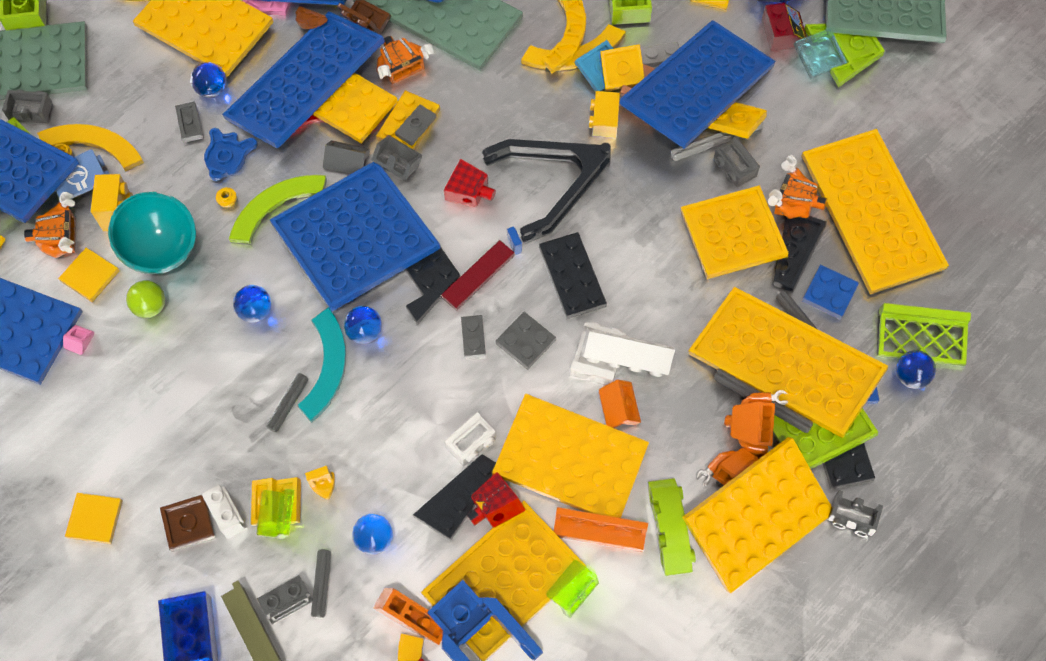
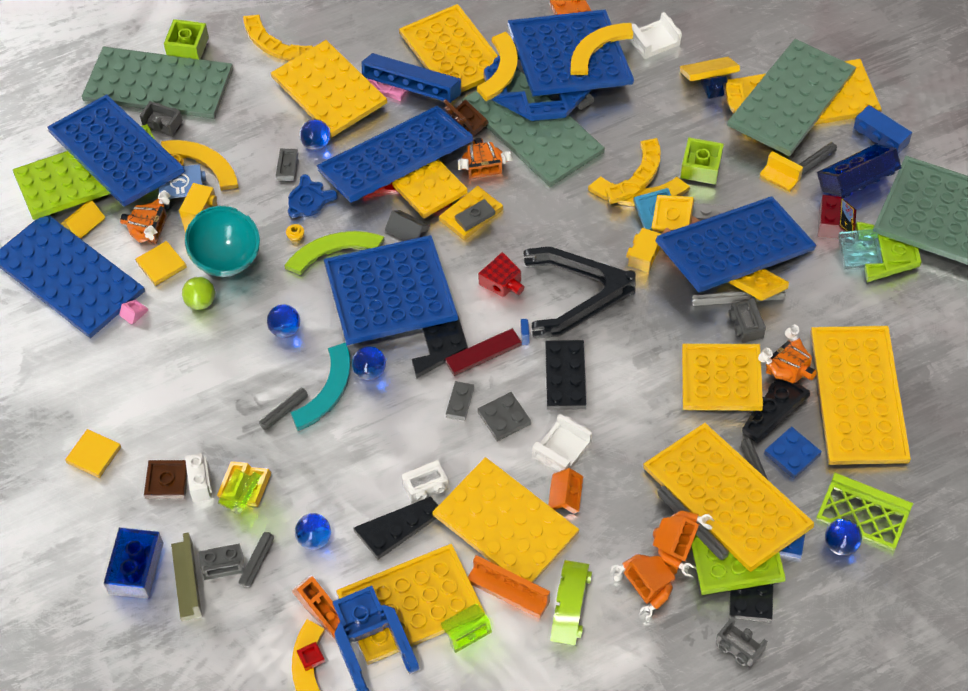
camera: 20 degrees right, 10 degrees down
dark orange tile [295,6,328,29] -> none
yellow tile [305,466,335,500] -> none
dark grey window [371,135,423,180] -> none
red torso [467,472,525,527] -> none
white brick [581,328,675,377] -> none
yellow plate [682,437,832,593] -> none

